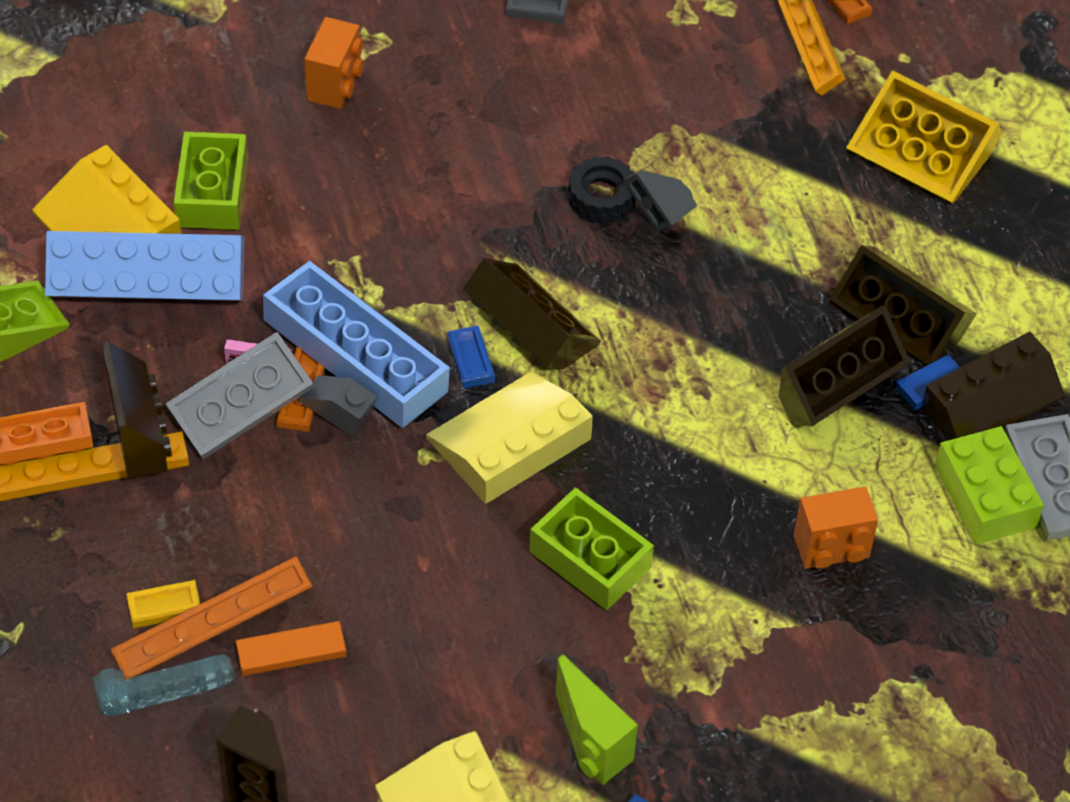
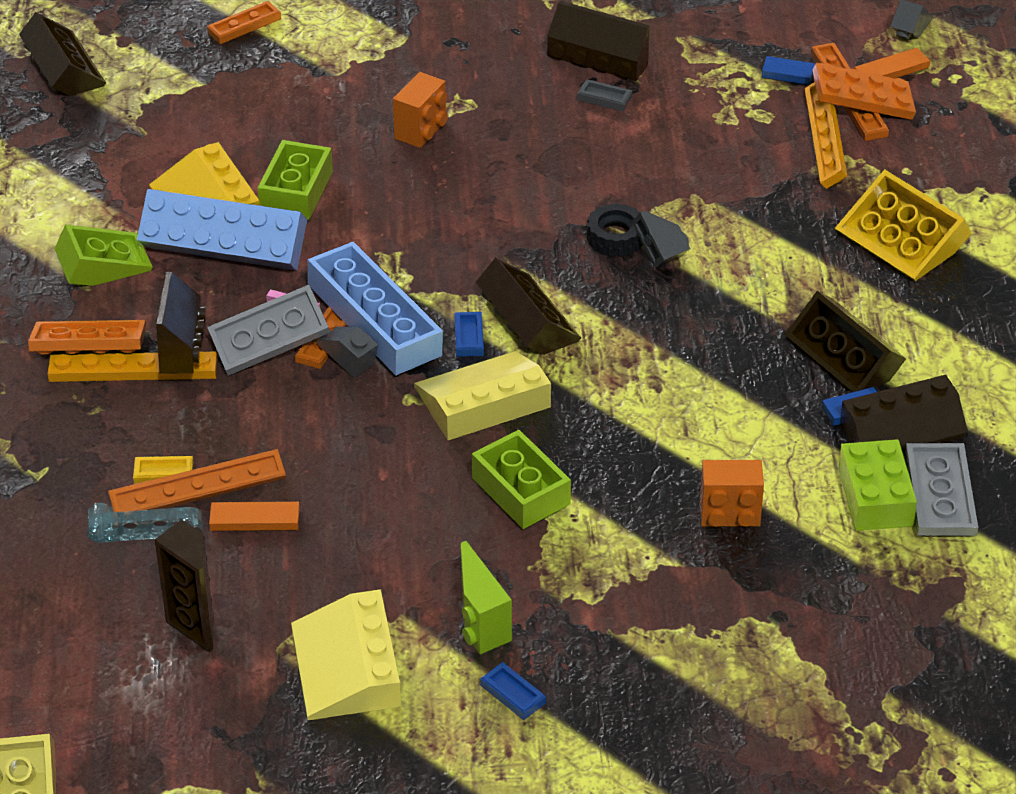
camera: 15 degrees right, 10 degrees down
dark brown slope [778,305,911,426] -> none

